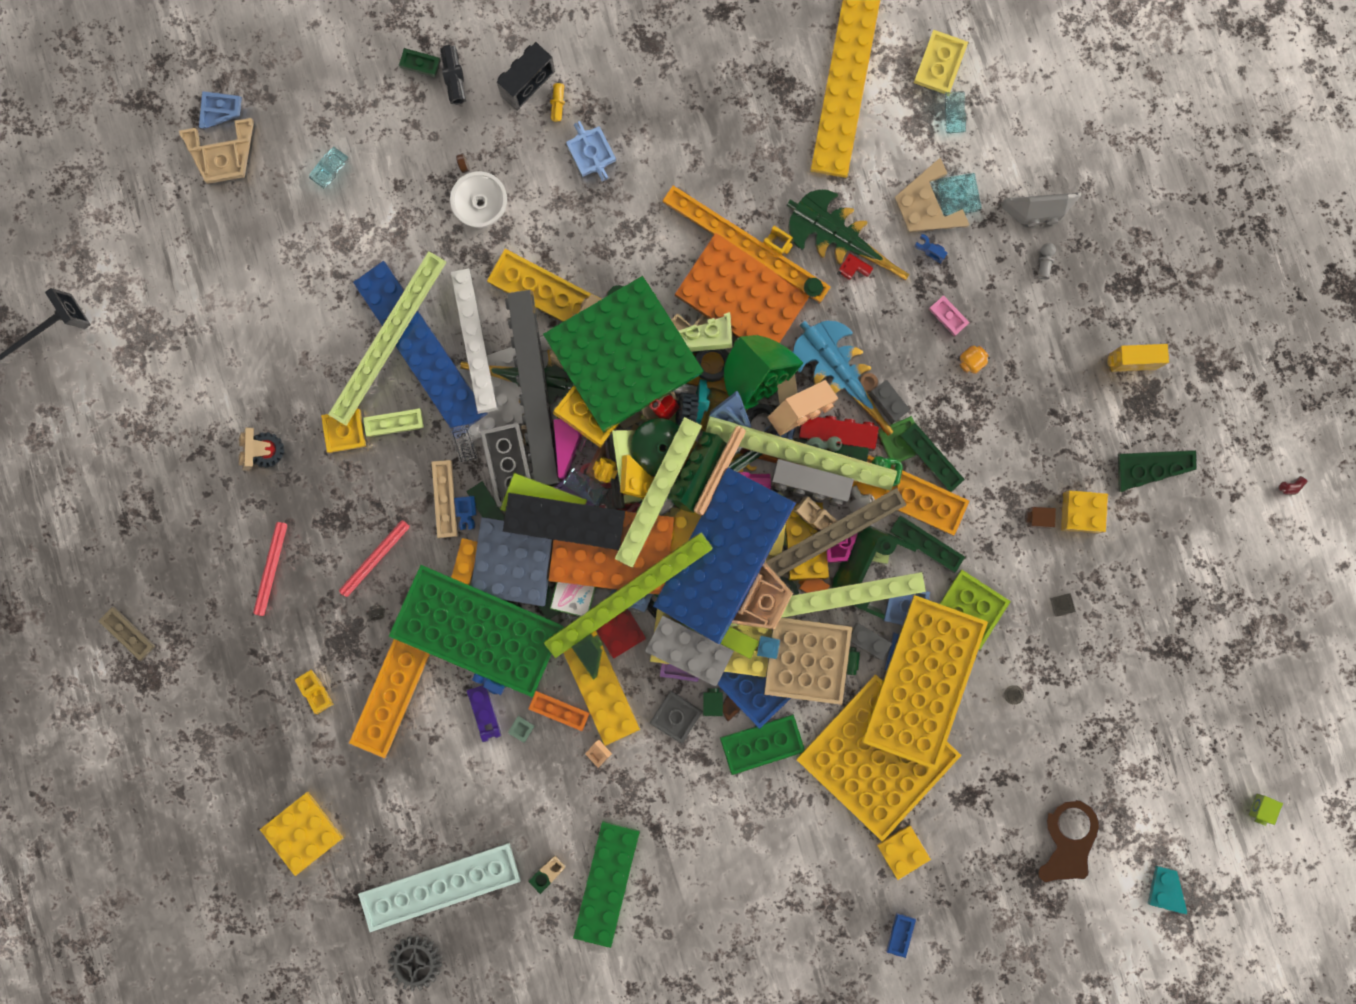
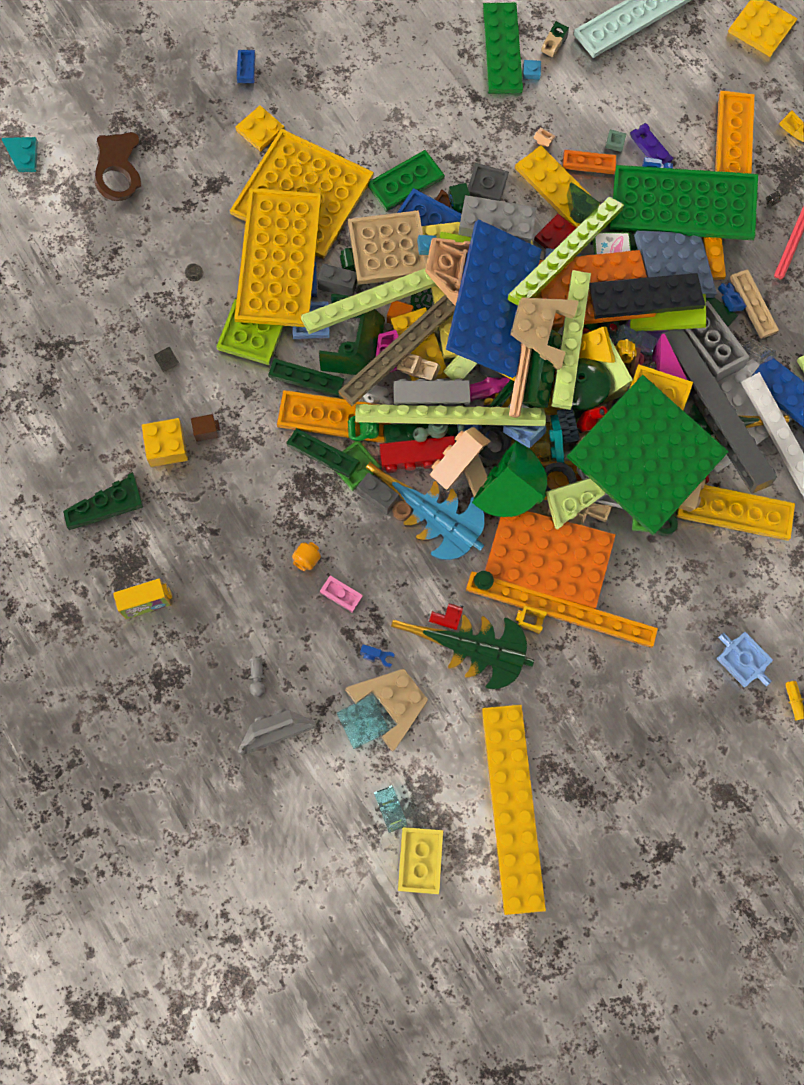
camera: 160 degrees right, 10 degrees down
none -> tan wing [510,298,578,370]
none -> dark azure plate [523,60,541,80]

